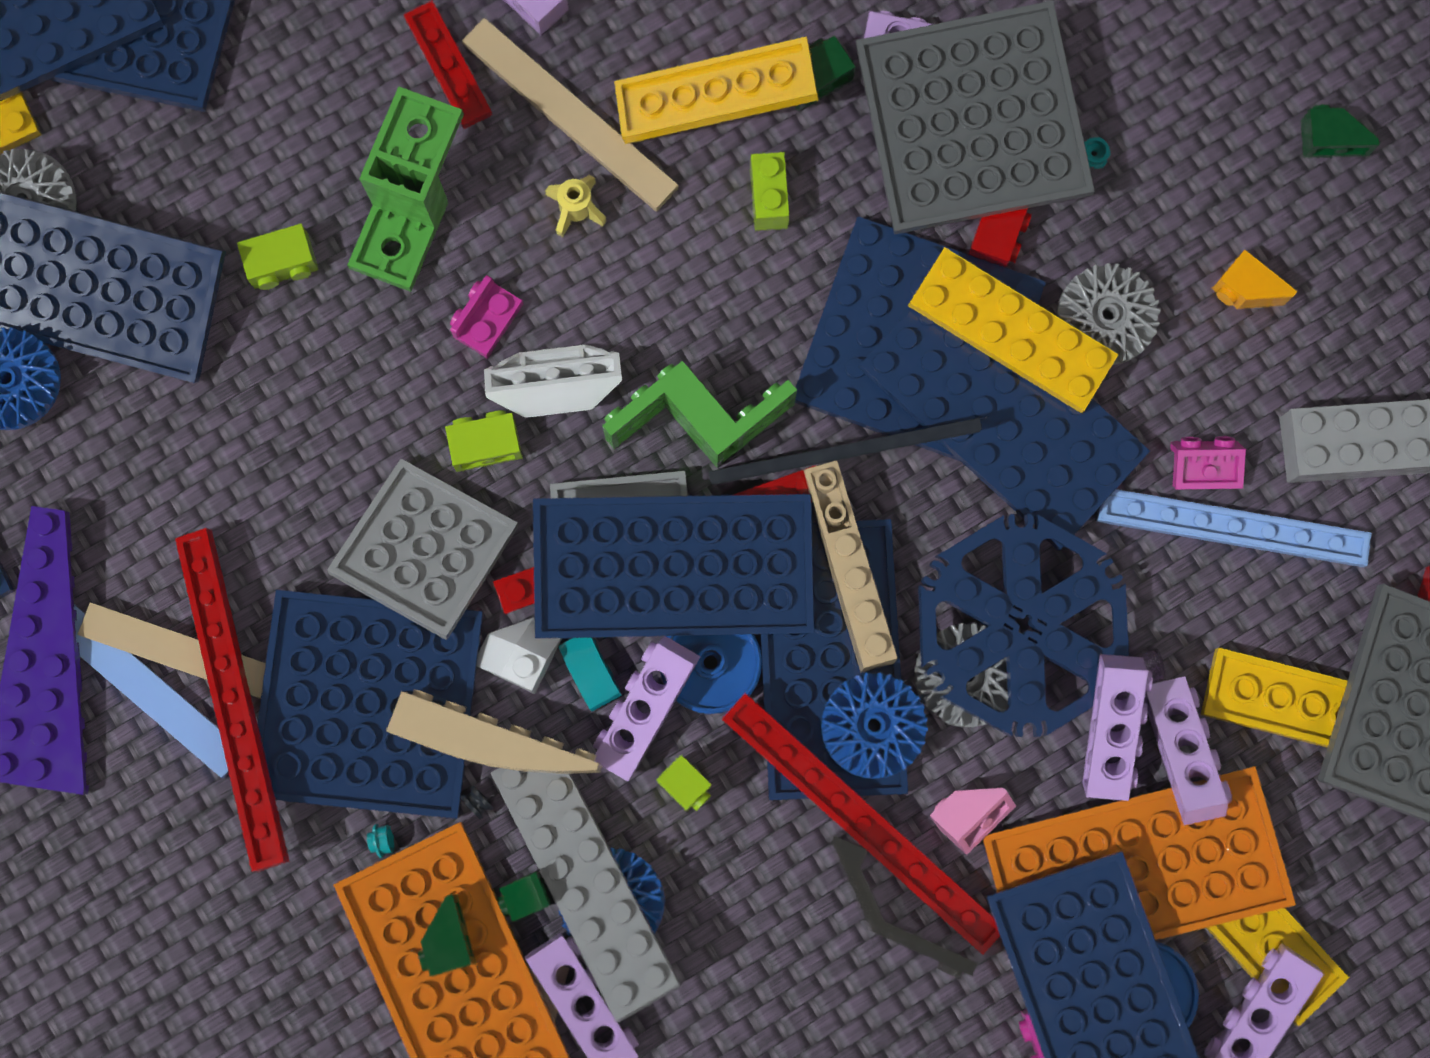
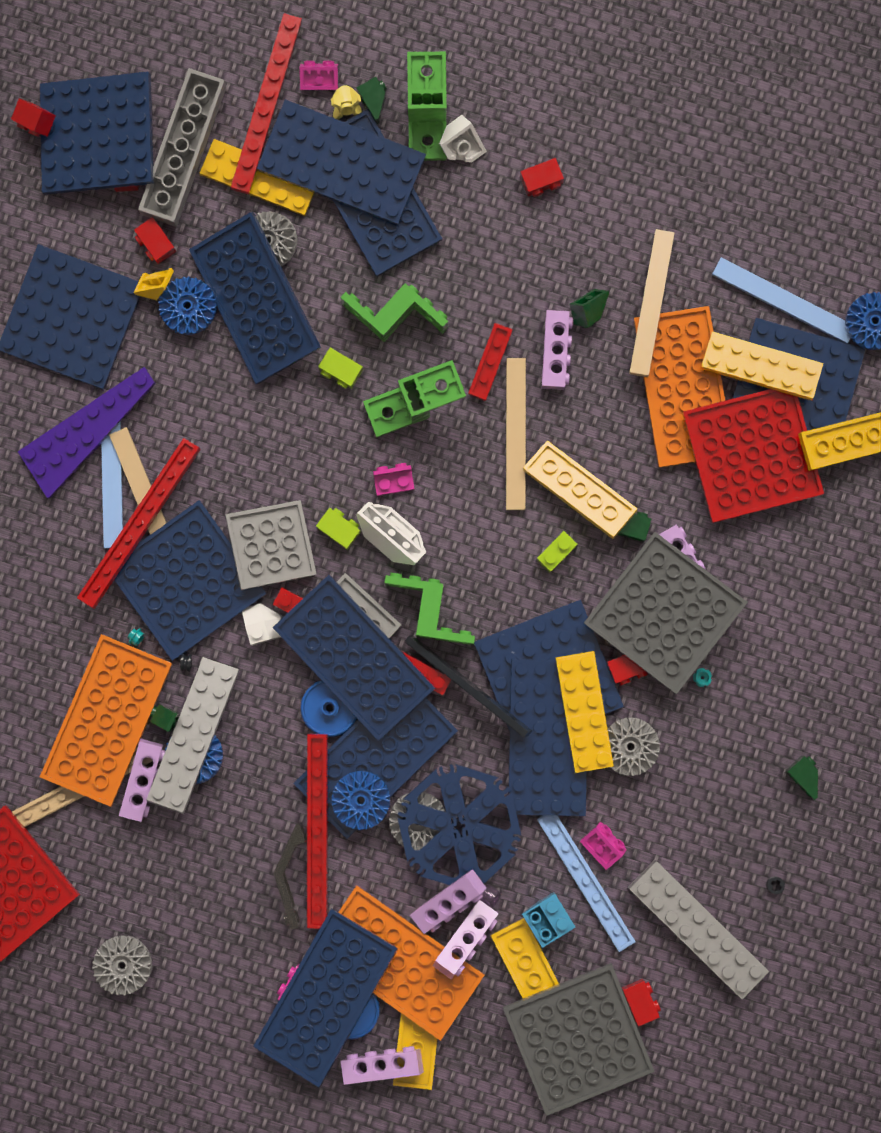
camera: 50 degrees right, 5 degrees up
tan slope [386,689,602,774] -> none
dark green slope [418,894,477,977] -> none
light yellow brick [545,175,606,237] -> none
teal slope [558,637,622,711] -> none
lavender brick [593,636,700,781] -> none
lime brick [656,755,711,812] -> none
tan slope [804,461,897,673] -> none
bright pink slope [930,788,1016,855] -> none
light orange slope [1212,250,1298,309] -> none
none -> bright green bracket [340,283,448,342]
none -> dark azure slope [522,892,575,948]

